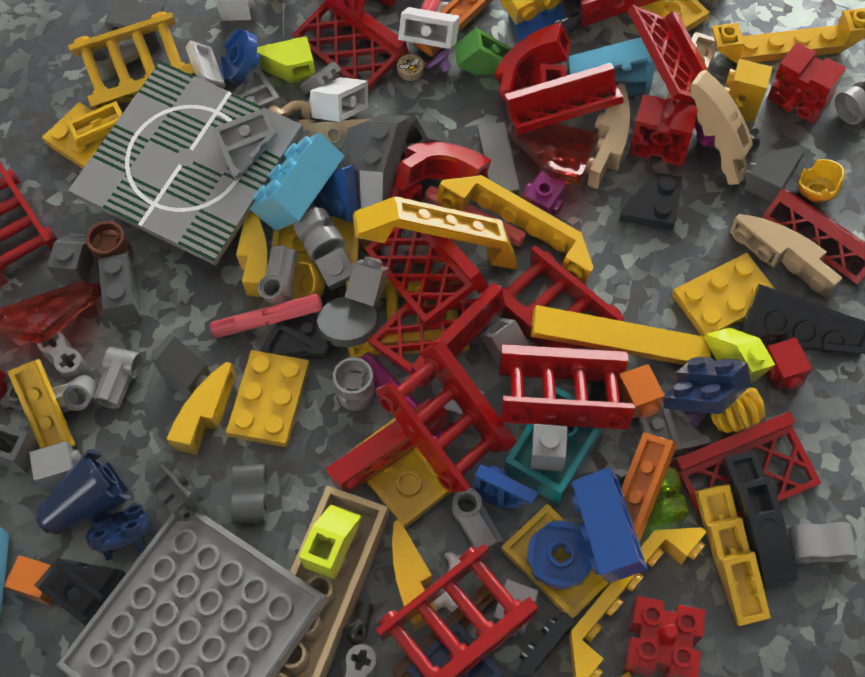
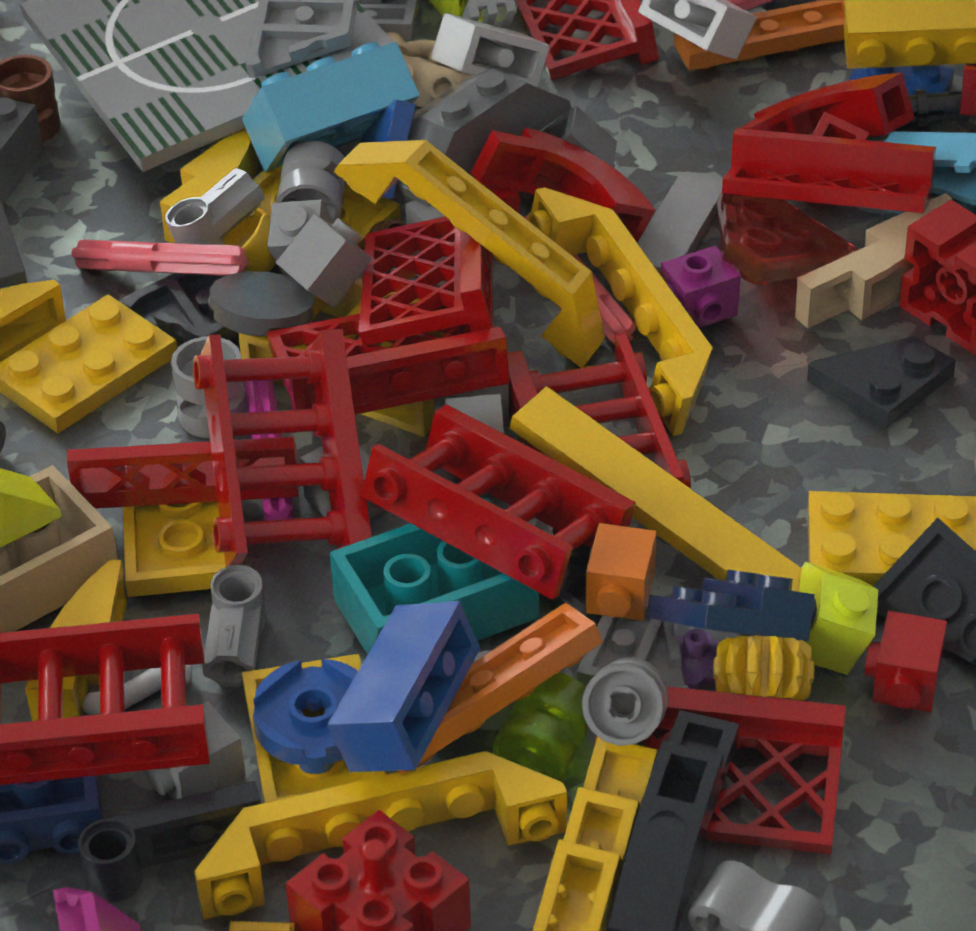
camera: 30 degrees right, 20 degrees down
tan tile [397,54,424,81] -> none
medium lavender plant [426,48,453,72] -> none
bright green slope [454,27,512,76] -> none
blue wing [474,464,538,510] -> none
light grey brick [530,424,567,471] -> none
none -> light grey wheel [582,657,669,746]

